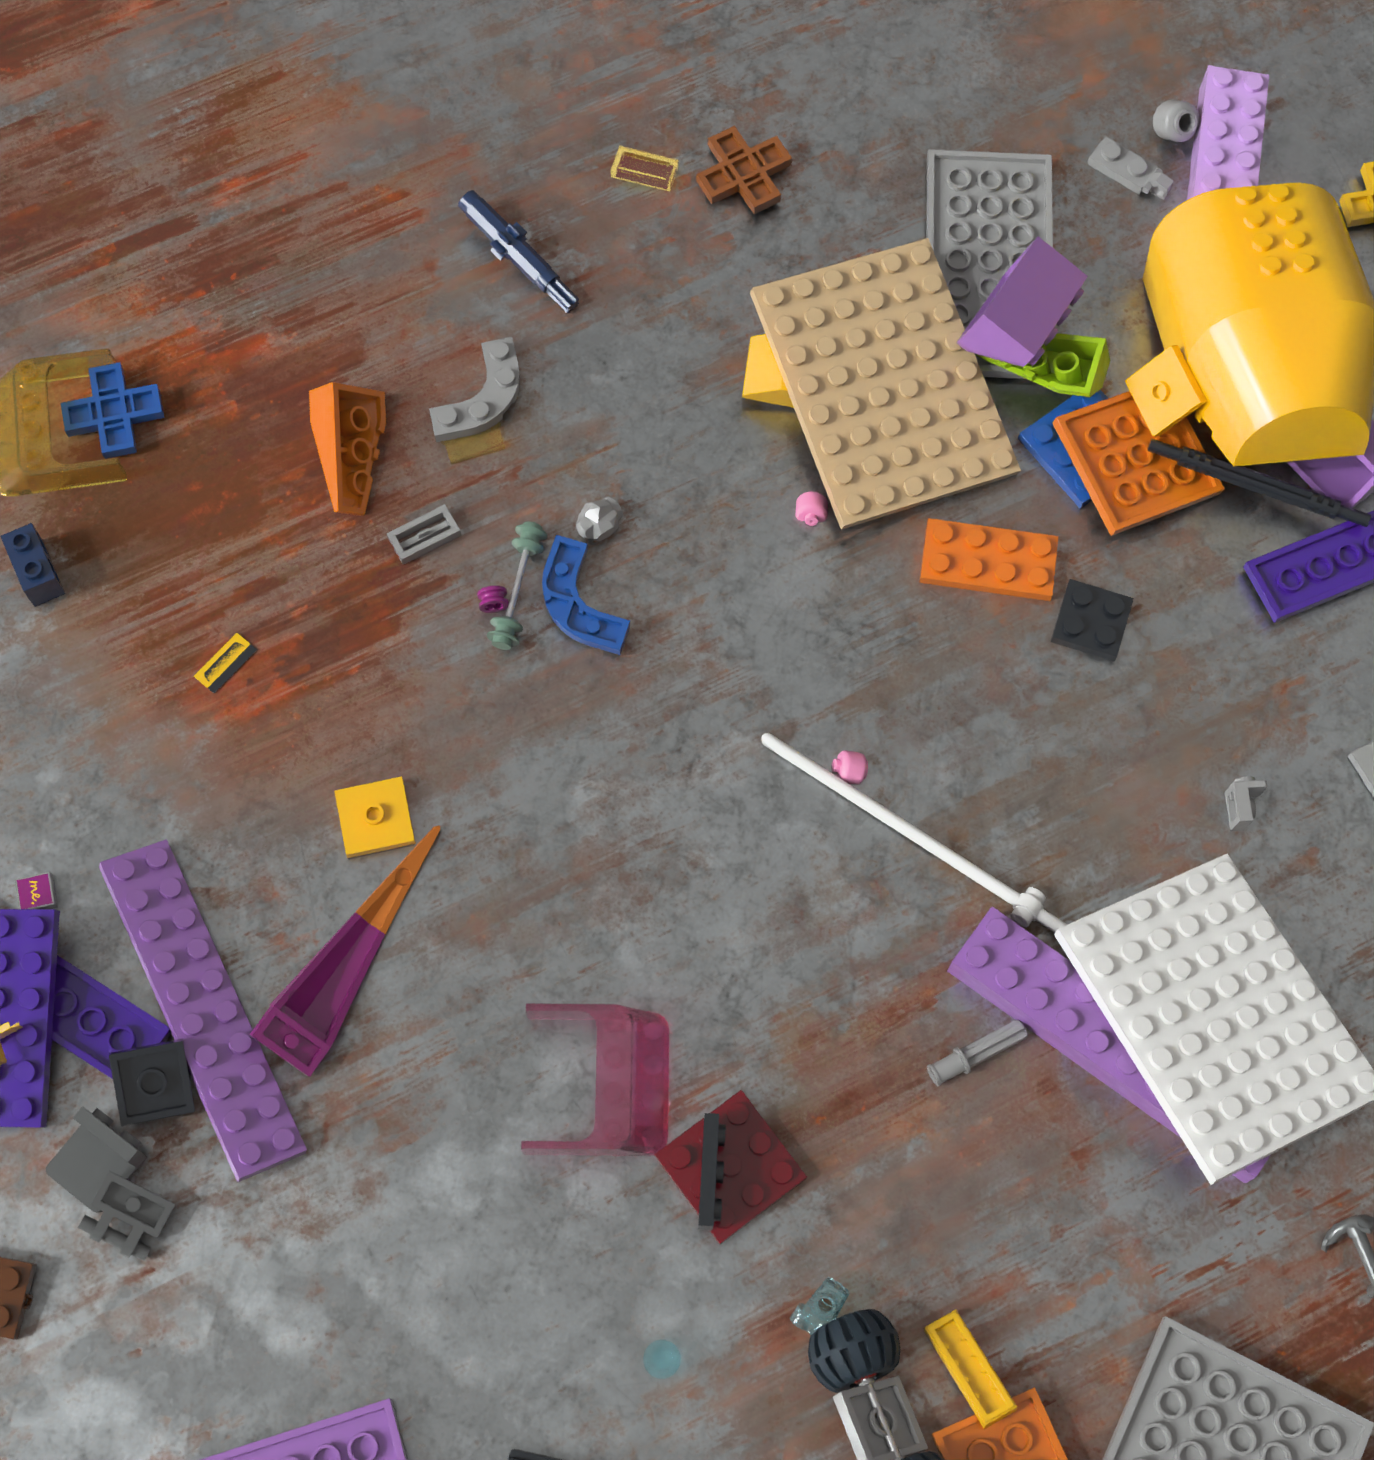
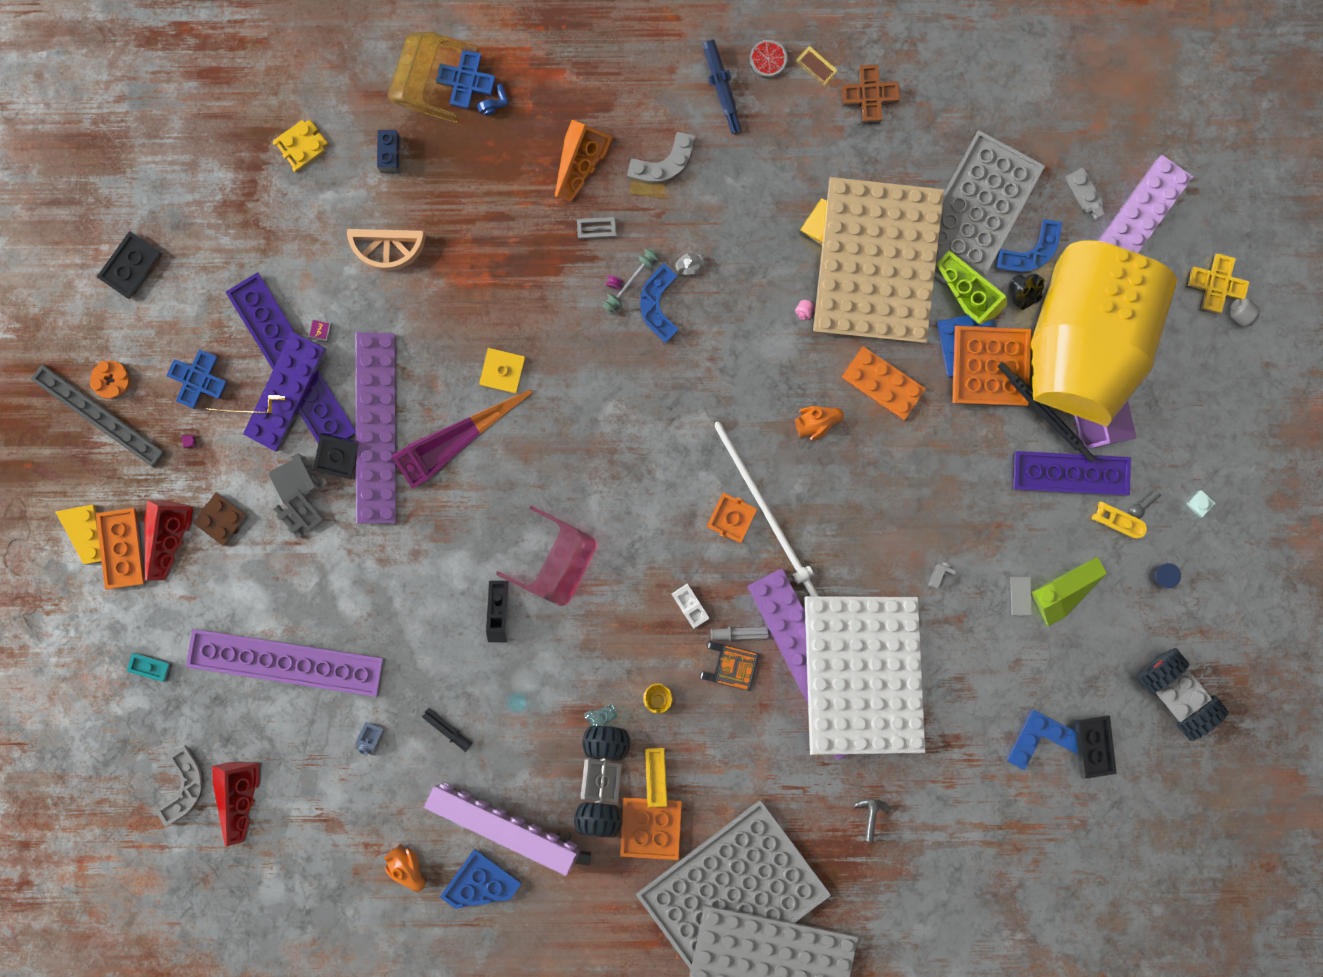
camera: 30 degrees right, 15 degrees up
sticker [194,633,257,693] -> none
dark red plate [654,1090,807,1245] -> none
black plate [698,1113,726,1230] -> none
bright pink piece [831,750,868,784] -> none
medium lavender windscreen [956,236,1088,367] -> none
black plate [1050,579,1134,662] -> none
yellow plate [1125,345,1207,437] -> none
light grey head [1153,99,1200,142] -> none
none -> light nougat window [347,229,426,271]
none -> blue plate [477,83,509,116]
none -> black slope [486,581,509,642]
none -> yellow hair [643,683,673,714]
none -> white slope [672,584,709,629]
none -> flag [700,641,759,691]
none -> orange plate [706,492,757,544]
none -> tile [750,40,787,78]
none -> orange animal [794,406,844,441]
none -> blue plate [996,219,1062,273]
none -> black plate [1009,274,1045,310]

